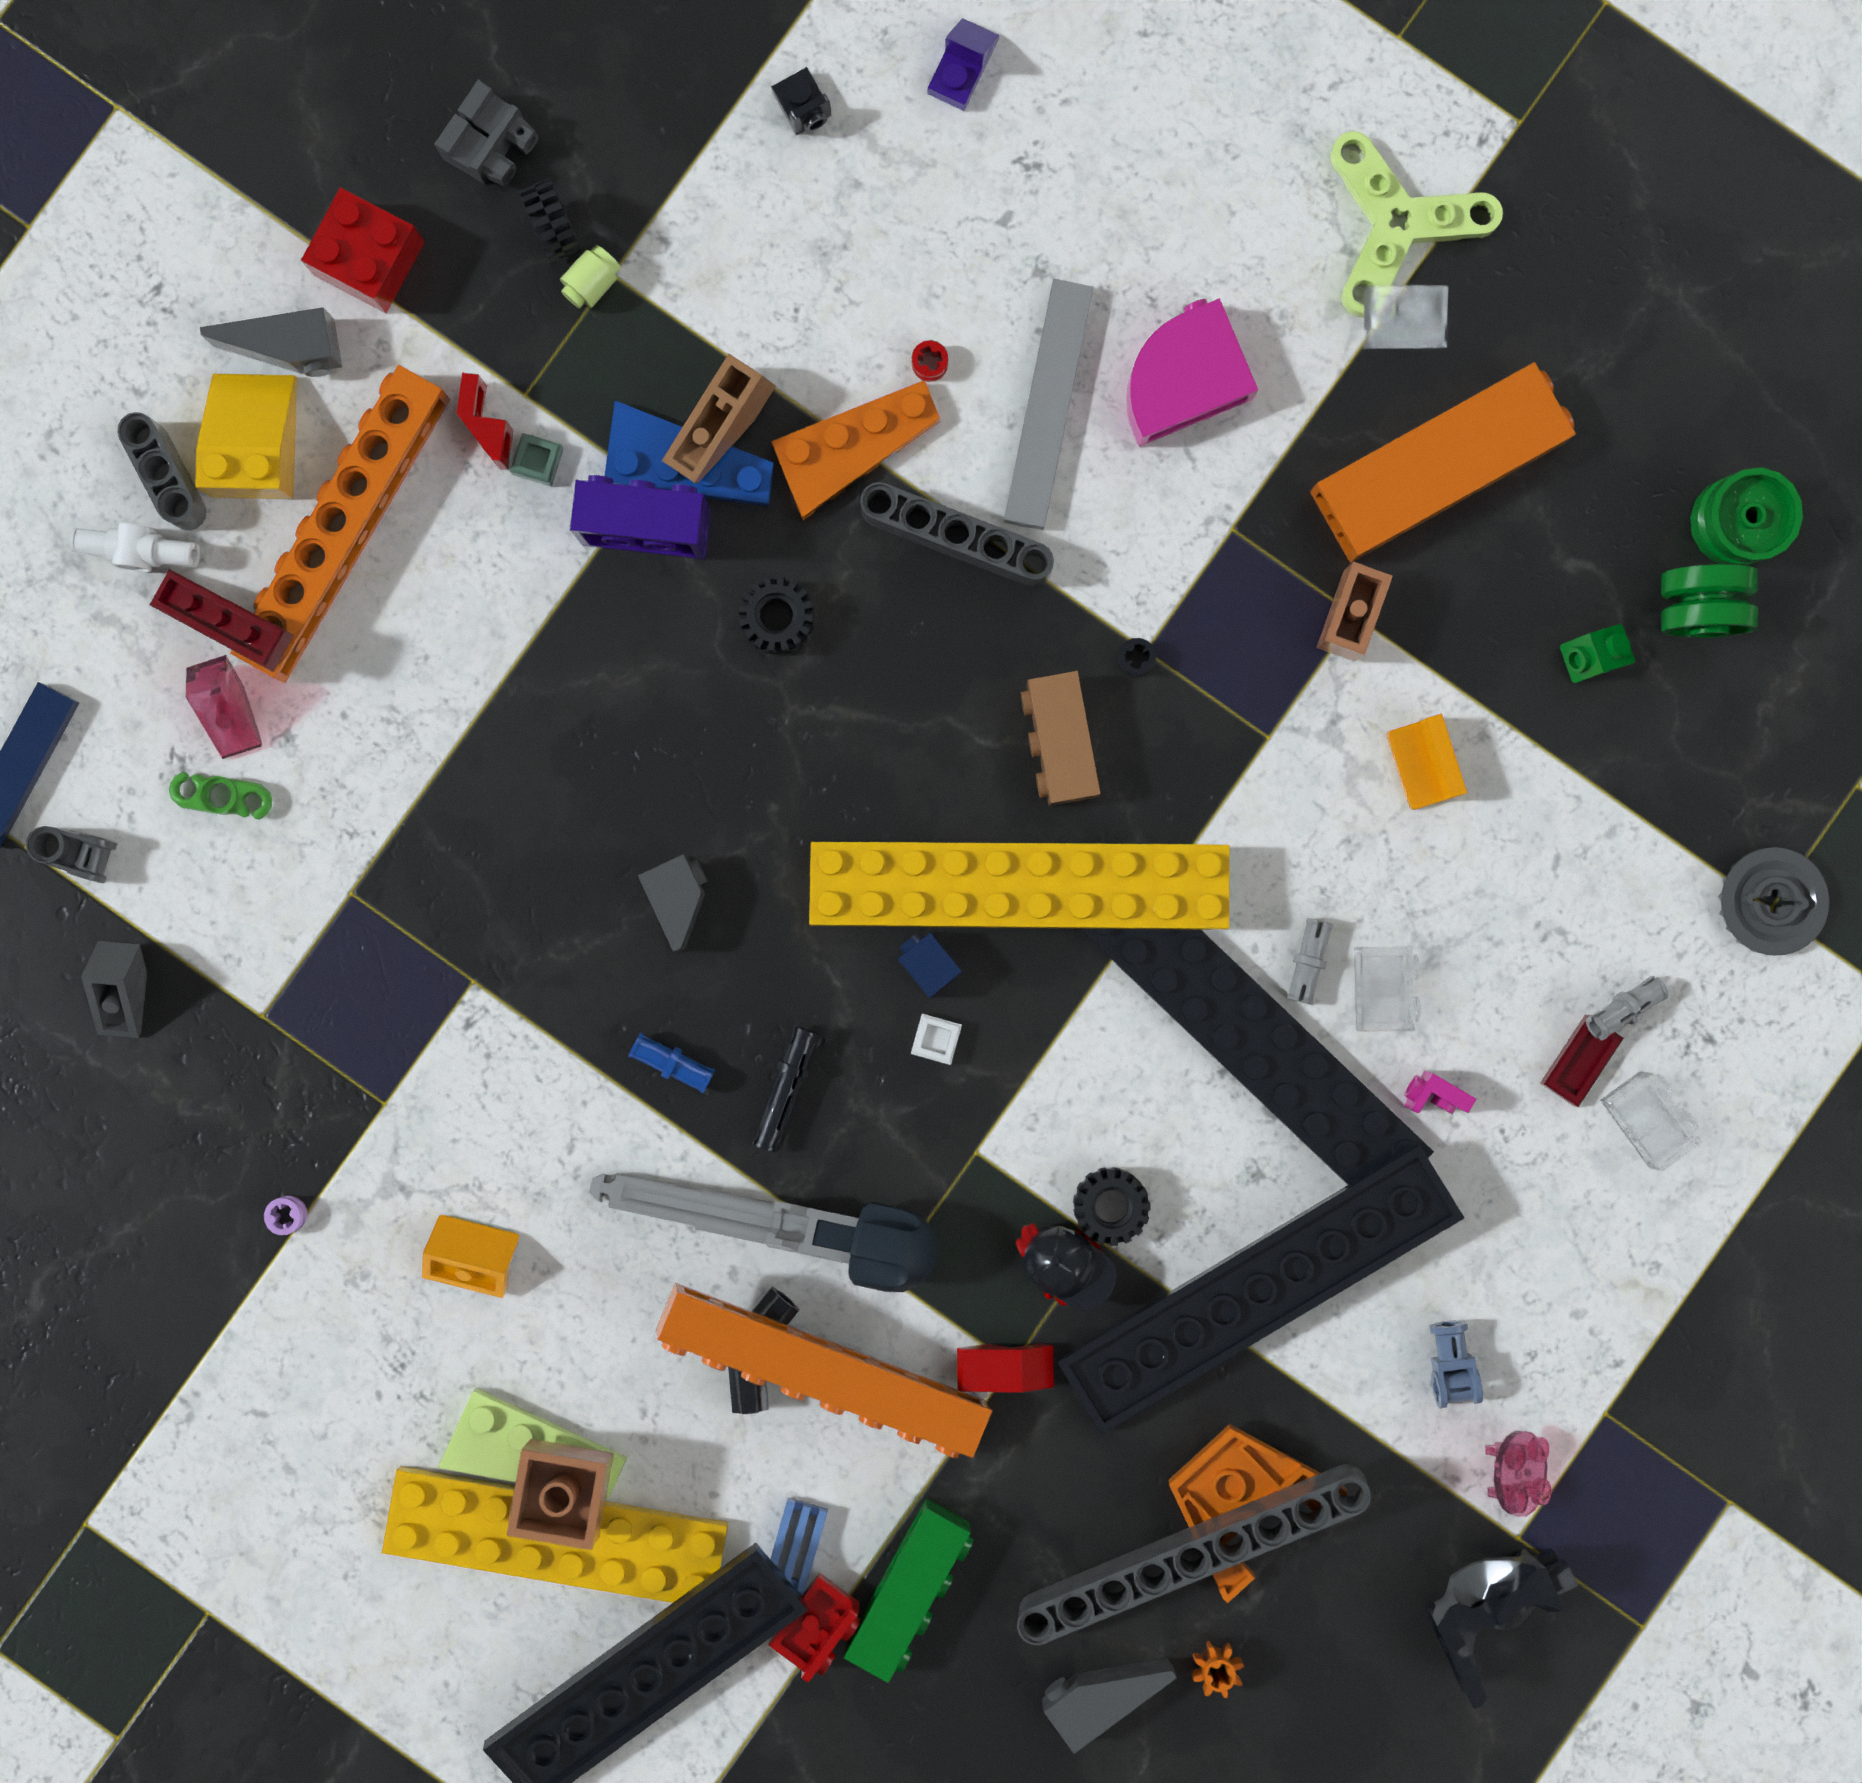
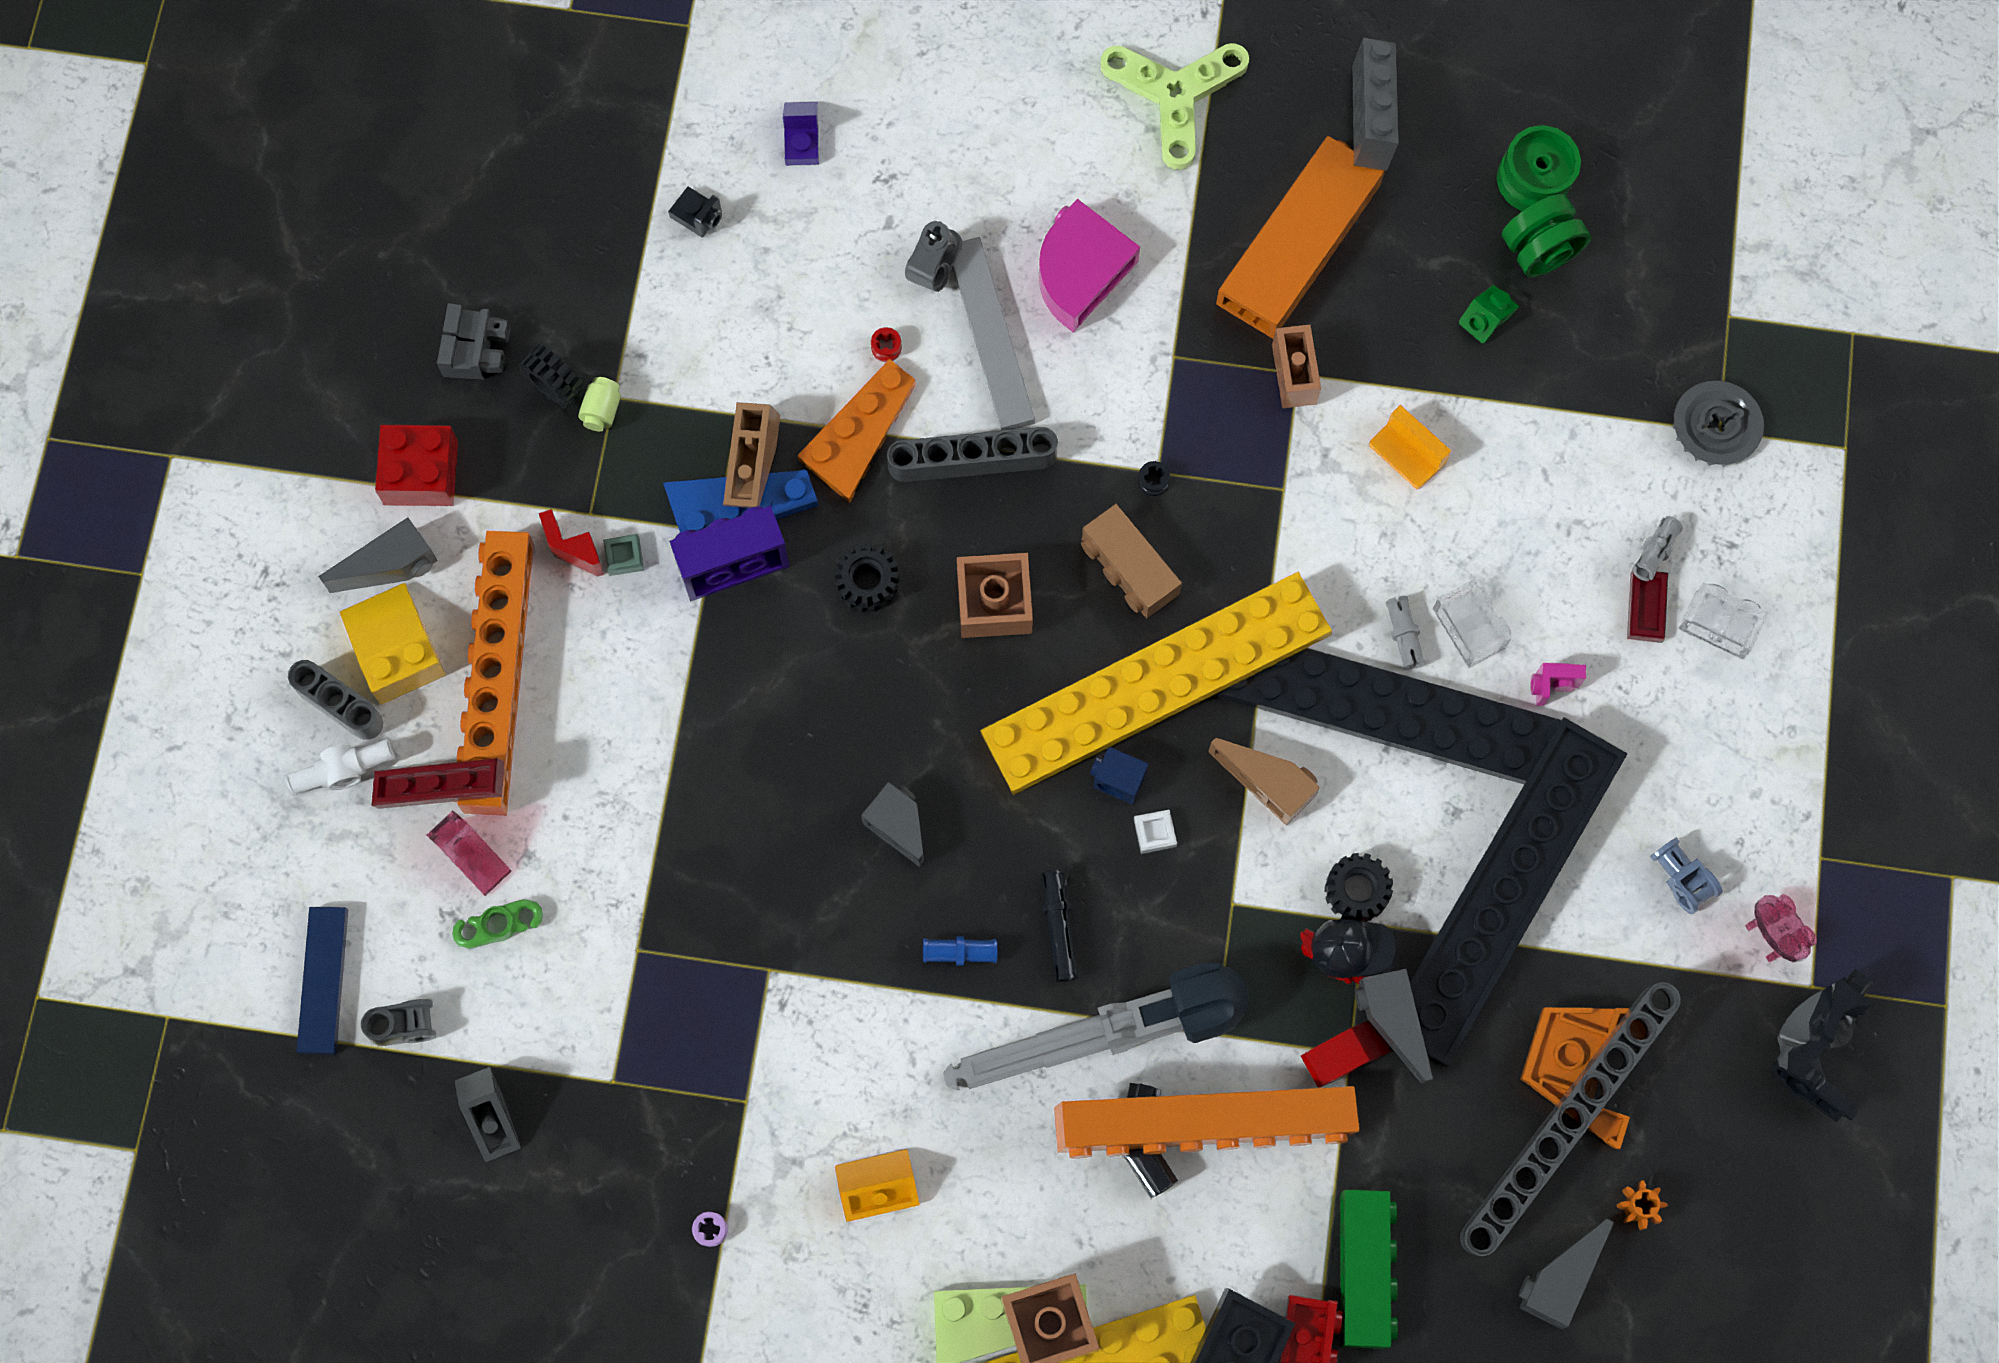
camera: 25 degrees left, 15 degrees down
medium blue tile [770,1497,828,1594] -> none
clear plate [1364,286,1448,349] -> none
none -> dark grey piece [905,221,963,292]
none -> nougat brick [957,553,1033,638]
none -> medium nougat slope [1209,738,1320,826]
none -> dark grey brick [1352,38,1399,171]
none -> dark grey slope [1355,969,1433,1084]

